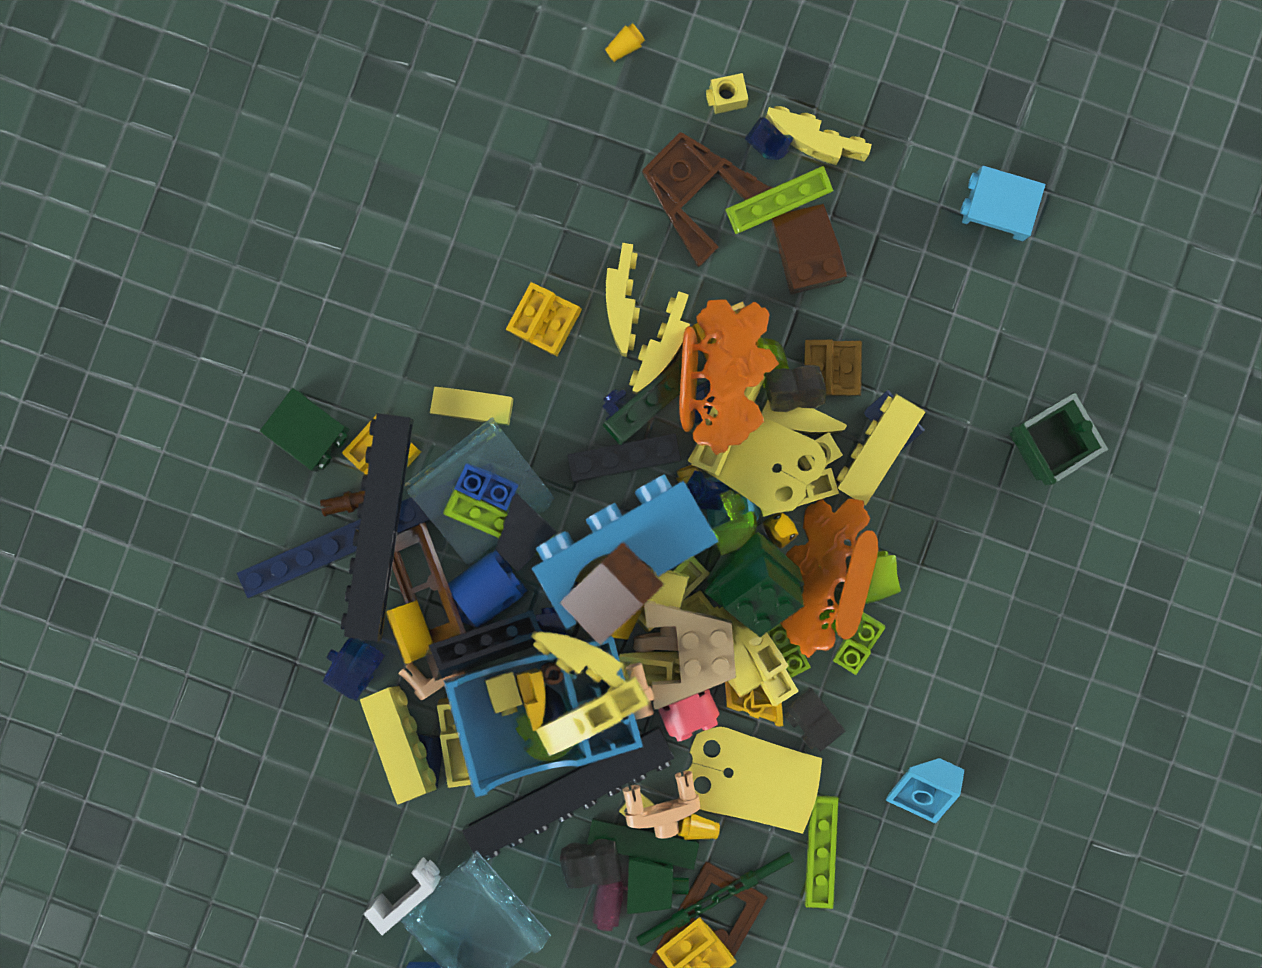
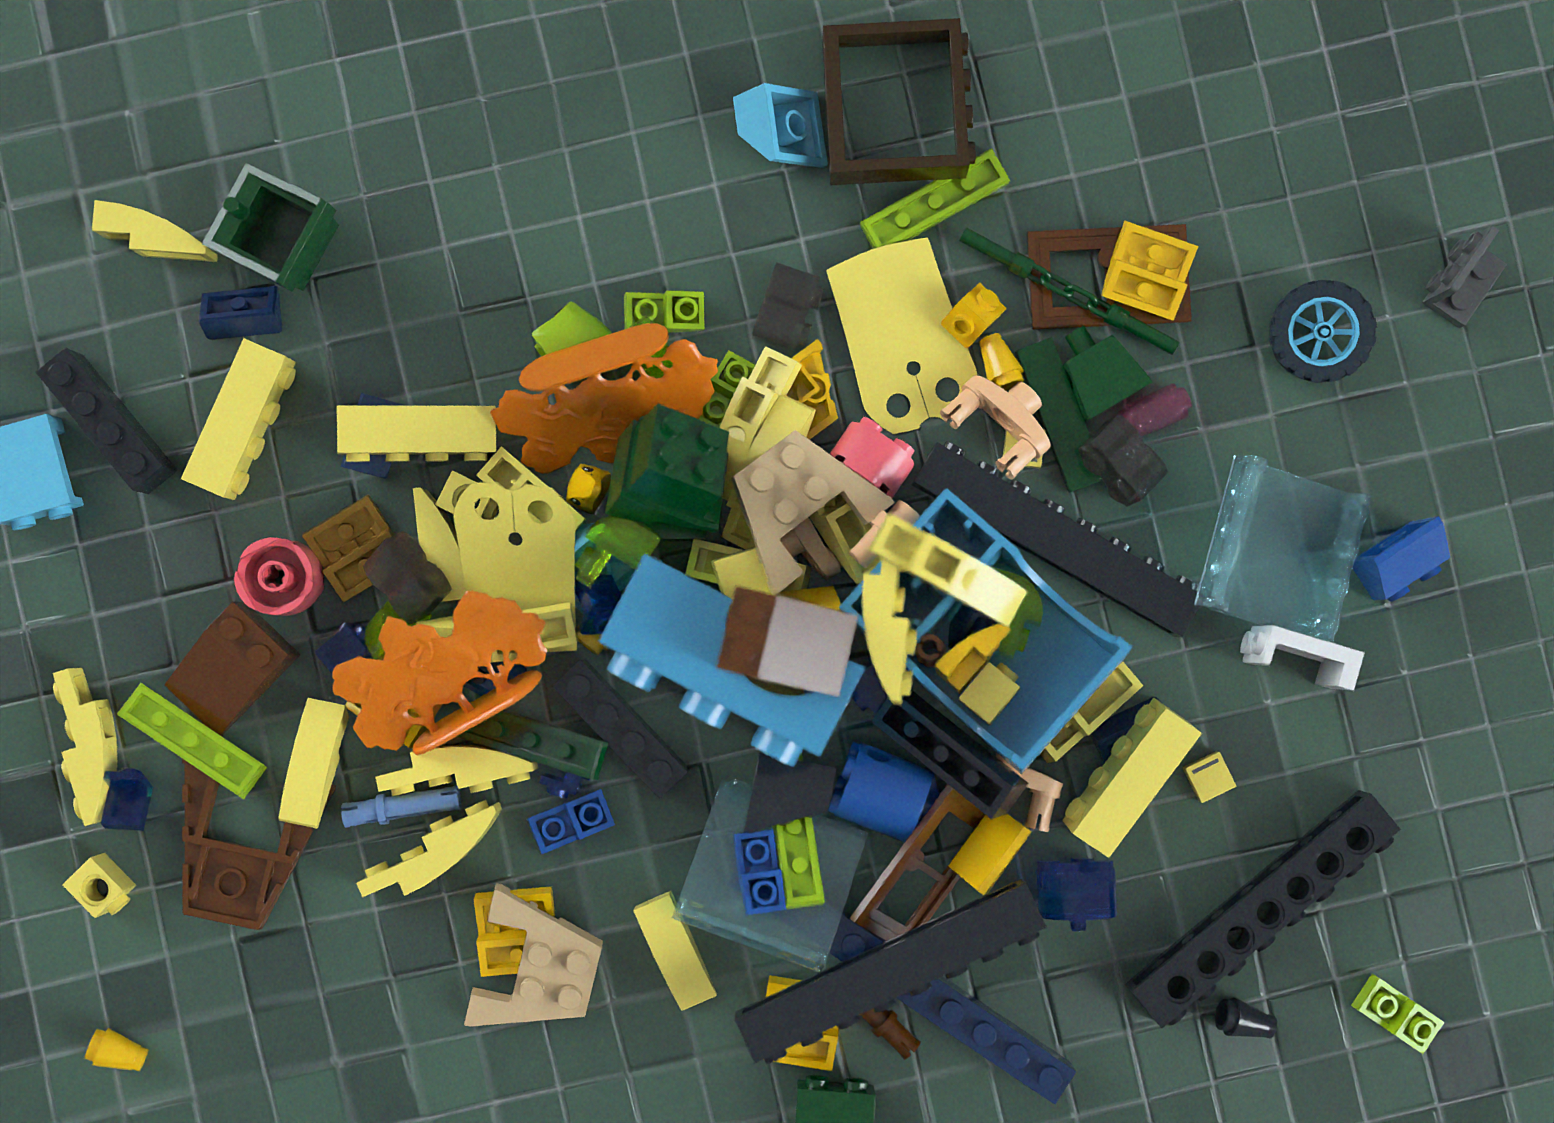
camera: 120 degrees left, 0 degrees up
none -> black brick [36,348,178,494]
none -> light yellow slope [92,200,218,262]
none -> light yellow brick [181,338,296,500]
none -> dark blue slope [199,286,282,340]
none -> coral brick [234,537,324,616]
none -> light yellow slope [278,698,349,829]
none -> clear blue bracket [314,622,377,673]
none -> medium blue pin [341,785,462,828]
none -> tan wing [464,883,603,1026]
none -> blue slope [526,789,615,854]
none -> dark brown window [822,18,976,185]
none -> yellow bracket [941,283,1007,348]
none -> black brick [1125,790,1401,1028]
none -> light yellow tile [1182,751,1237,803]
none -> black cone [1215,997,1277,1039]
none -> lime slope [1351,974,1444,1054]

